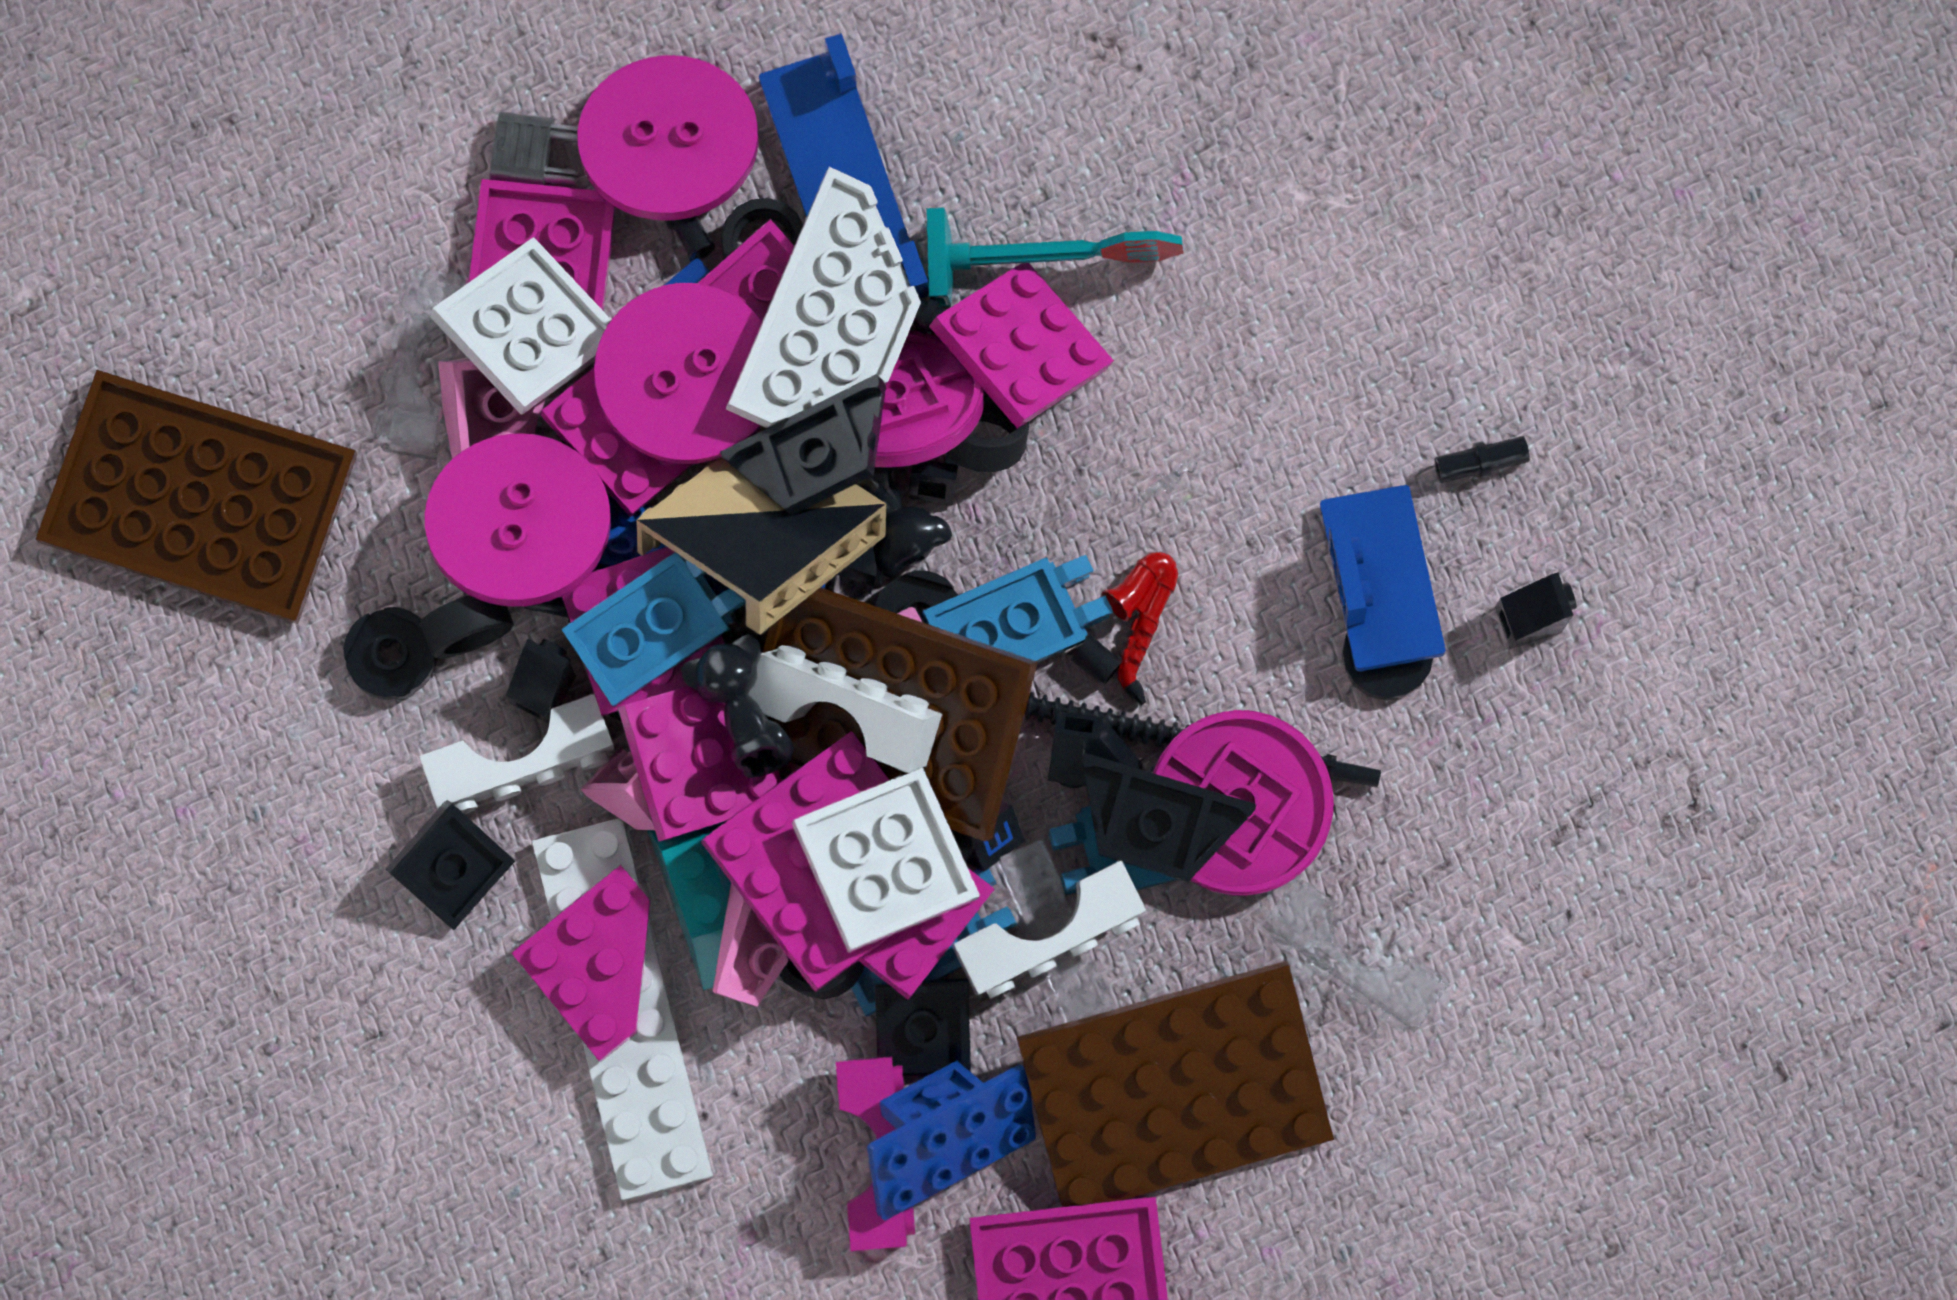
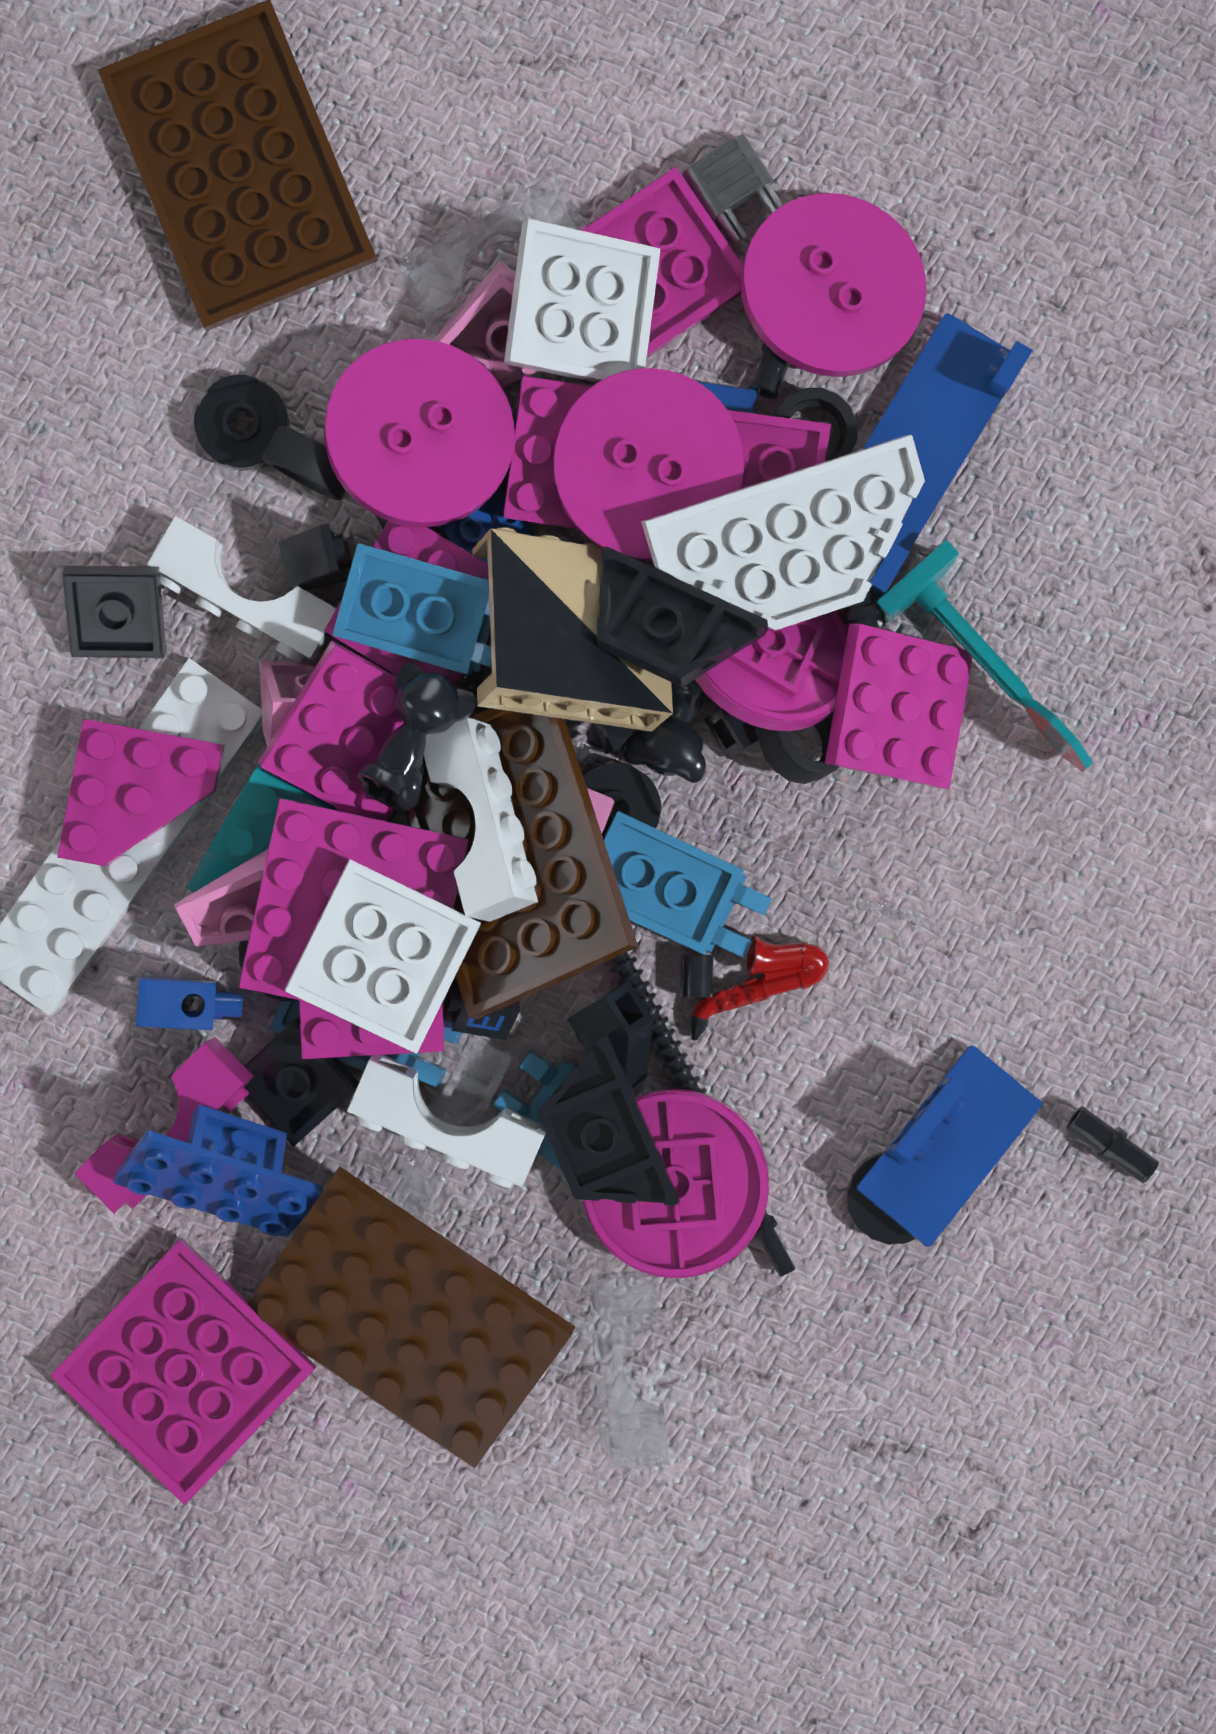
camera: 60 degrees right, 10 degrees up
black slope [1495,572,1577,649] -> none
none -> blue torso [136,975,243,1030]

